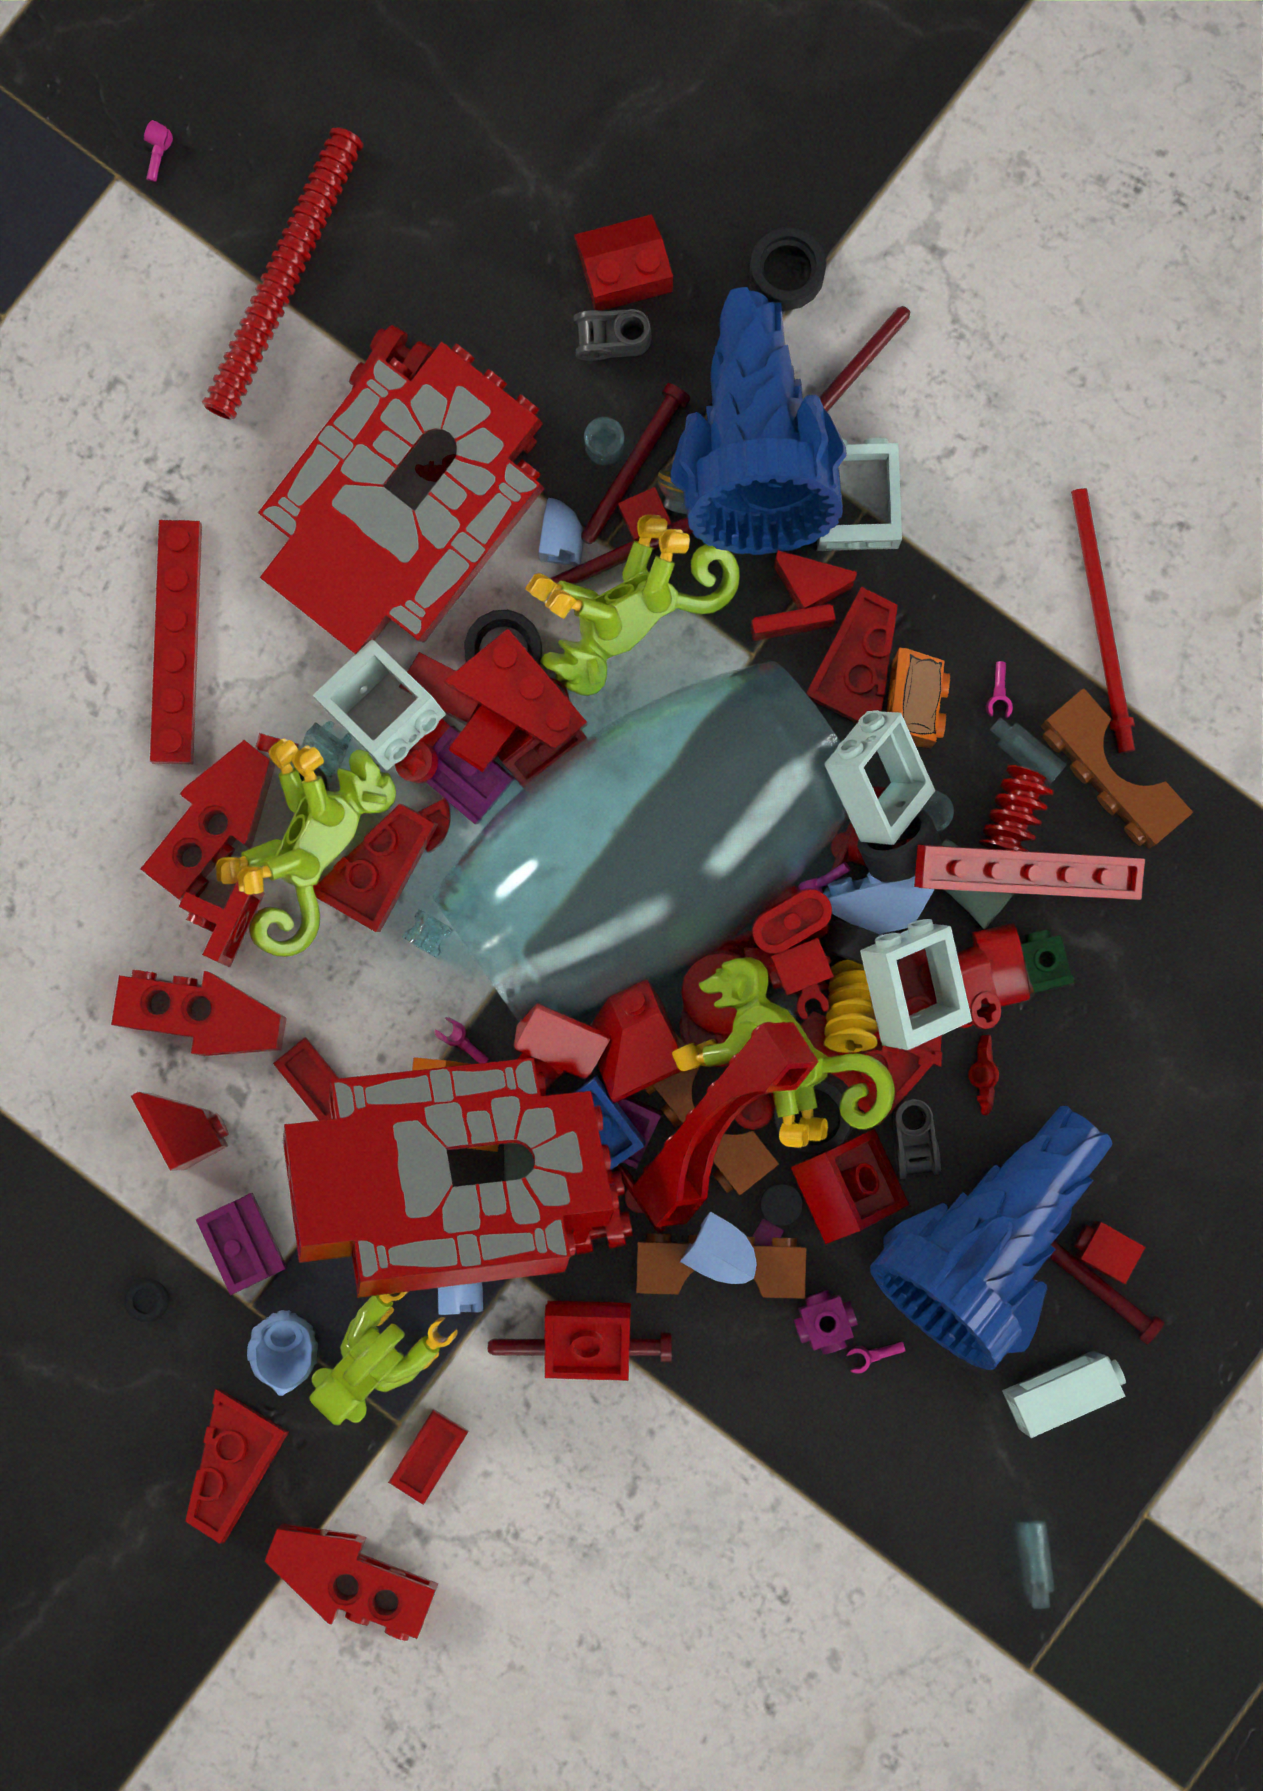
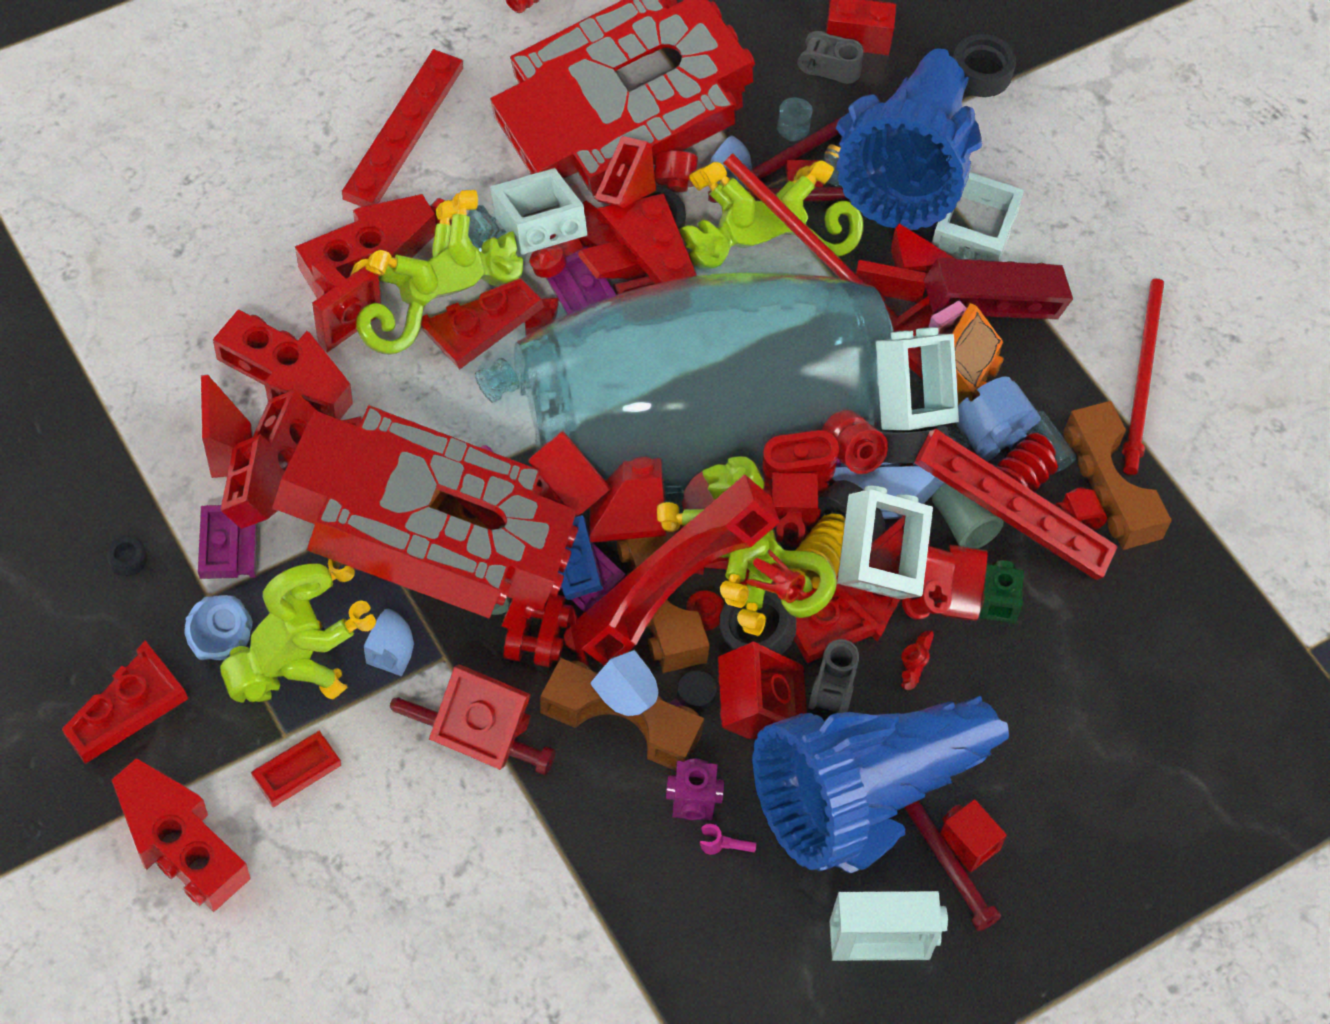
camera: 15 degrees right, 25 degrees down
dark red bar [819,306,911,412] -> none
dark pink hand [986,661,1013,718] -> none
none -> red brick [220,389,317,529]
none -> red slope [594,136,656,208]
none -> red plate [654,151,698,192]
none -> red bar [723,153,898,325]
none -> red piece [746,549,806,603]
none -> red wheel [822,410,888,474]
none -> dark red brick [924,258,1073,320]
none -> bright pink tile [929,300,967,334]
none -> medium blue brick [955,376,1041,461]
none -> red plate [1055,488,1107,531]

